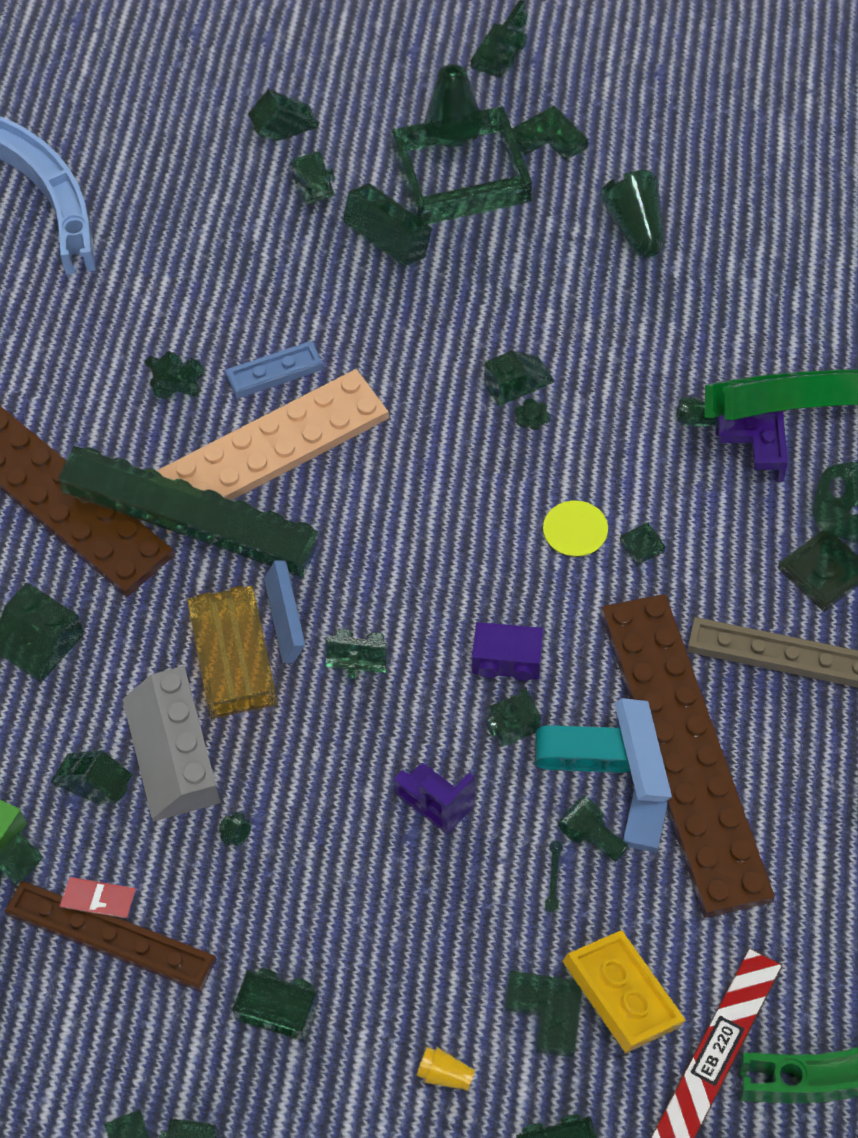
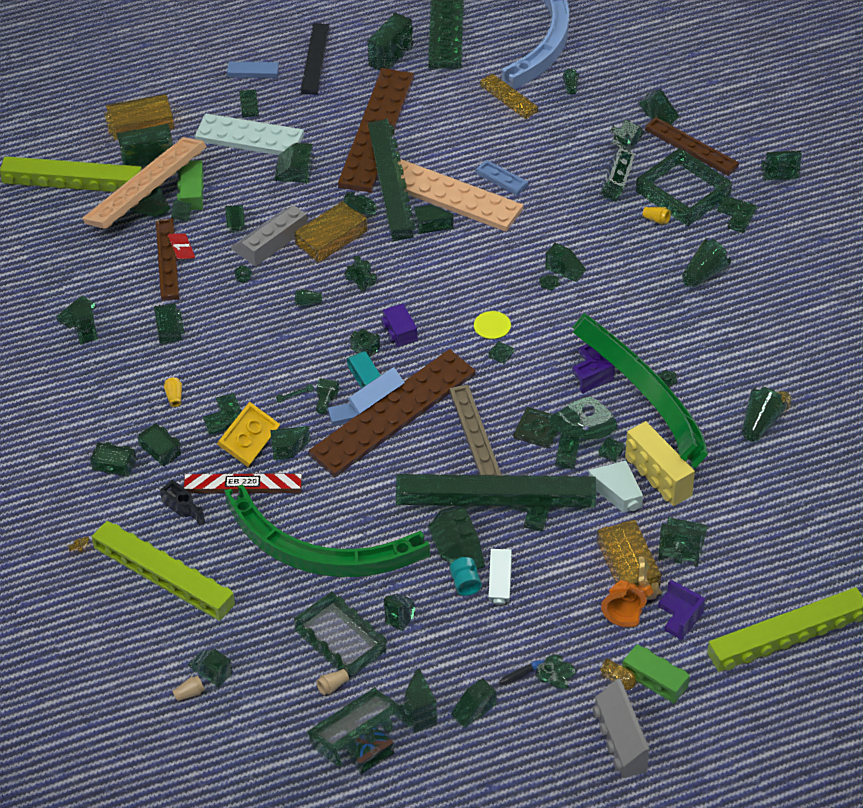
camera: 60 degrees right, 10 degrees down
clear green hips [144,351,205,399] -> none
medium blue tile [264,561,305,663] -> none
dark purple panel [393,763,475,835] -> none
clear green cone [424,64,482,147] -> none
none -> clear green slope [270,426,310,460]
none -> clear green cone [295,288,322,307]
none -> clear green tile [343,192,378,215]
none -> clear green slope [414,204,454,234]
none -> clear yellow plate [480,73,538,120]
none -> clear green cone [562,69,579,95]
none -> yellow cone [643,207,671,225]
none -> reddish brown tile [645,117,739,176]
none -> clear green plant [657,370,677,388]

